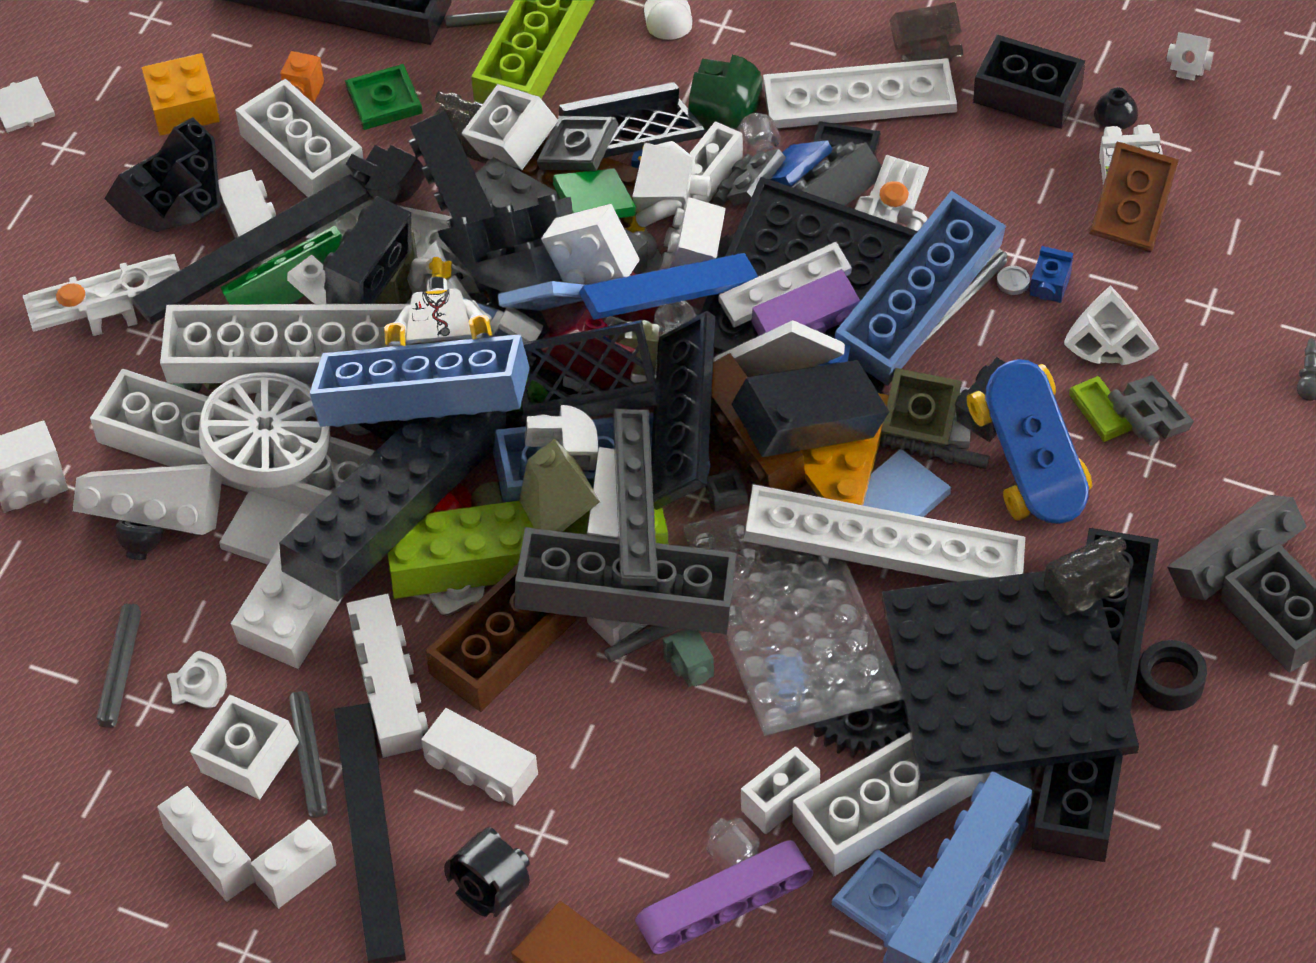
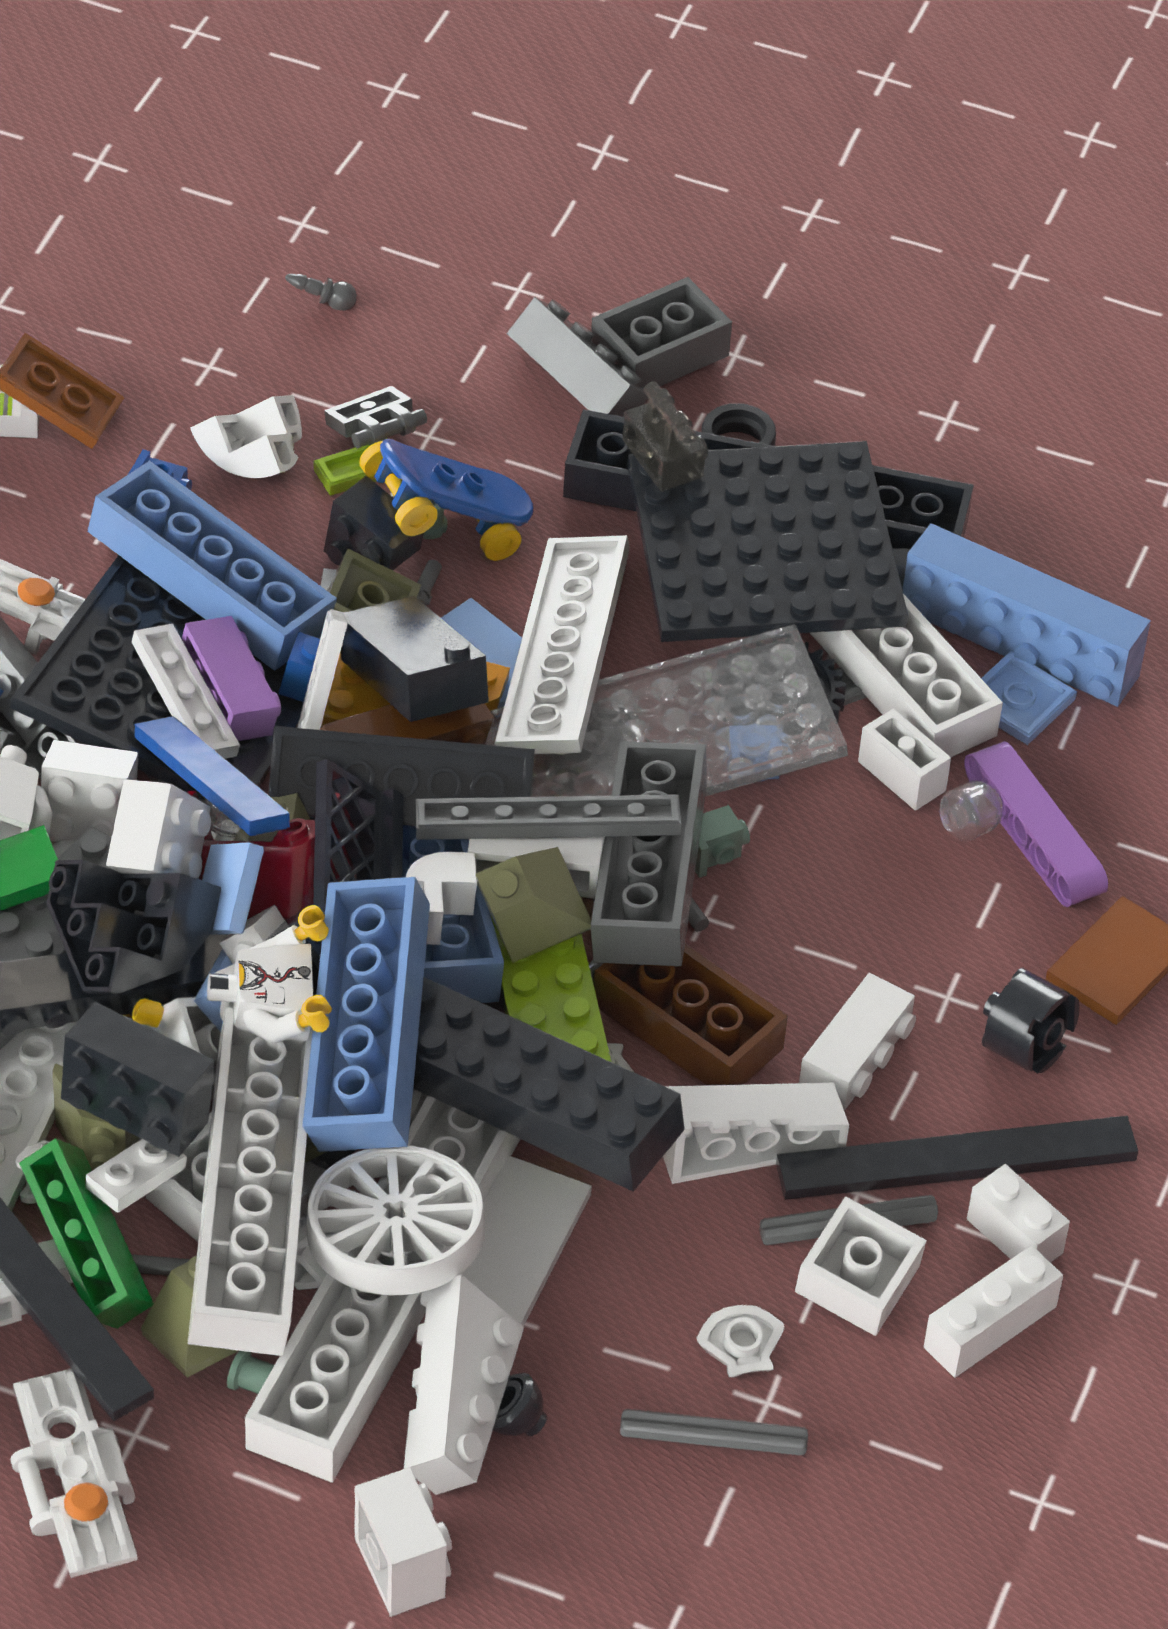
camera: 95 degrees left, 5 degrees down
white brick [231,513,344,669] -> none

